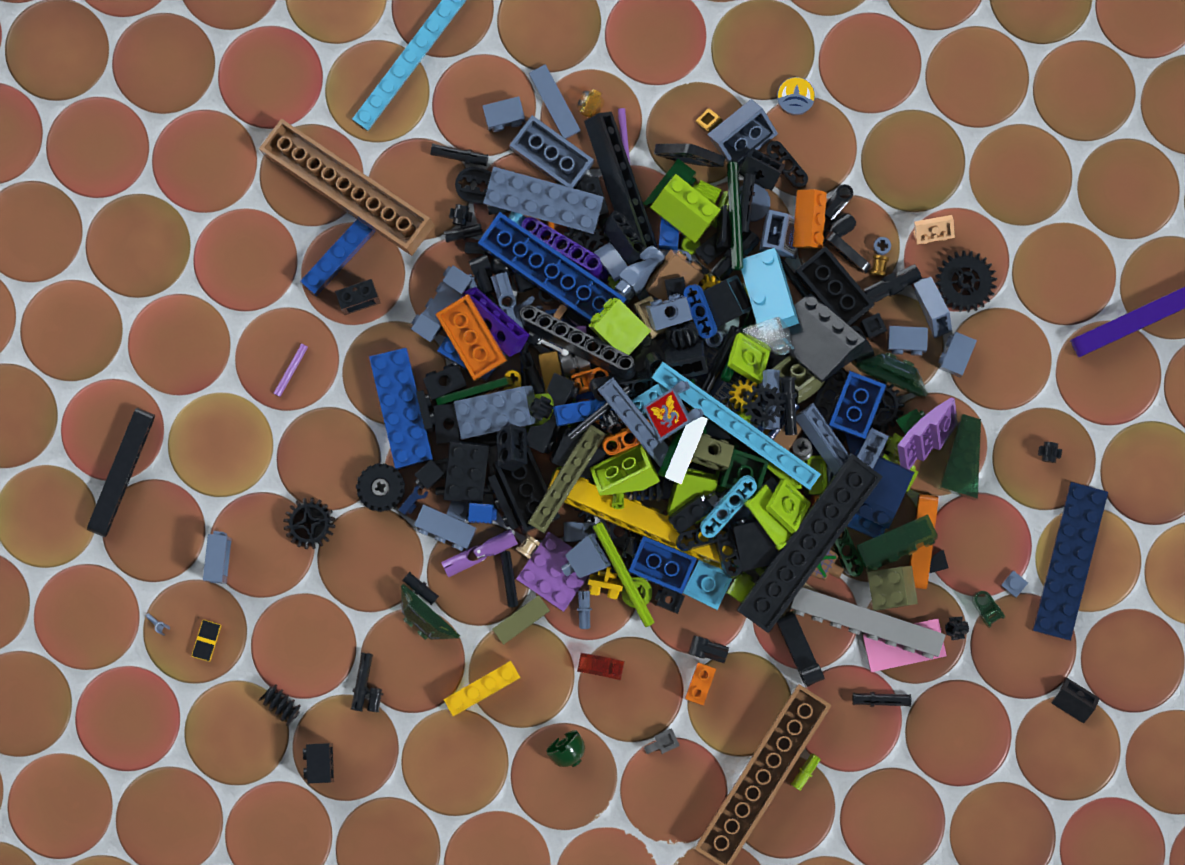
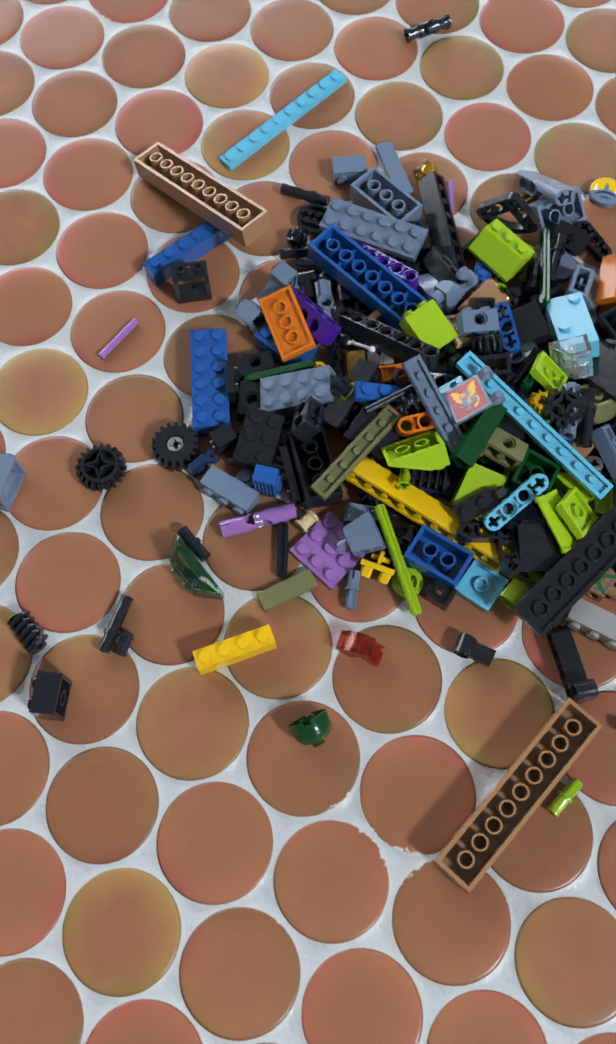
camera: 10 degrees right, 15 degrees down
flat silver plate [644,728,680,754] -> none
orange brick [685,663,716,706] -> none
none -> sand blue panel [516,170,584,206]

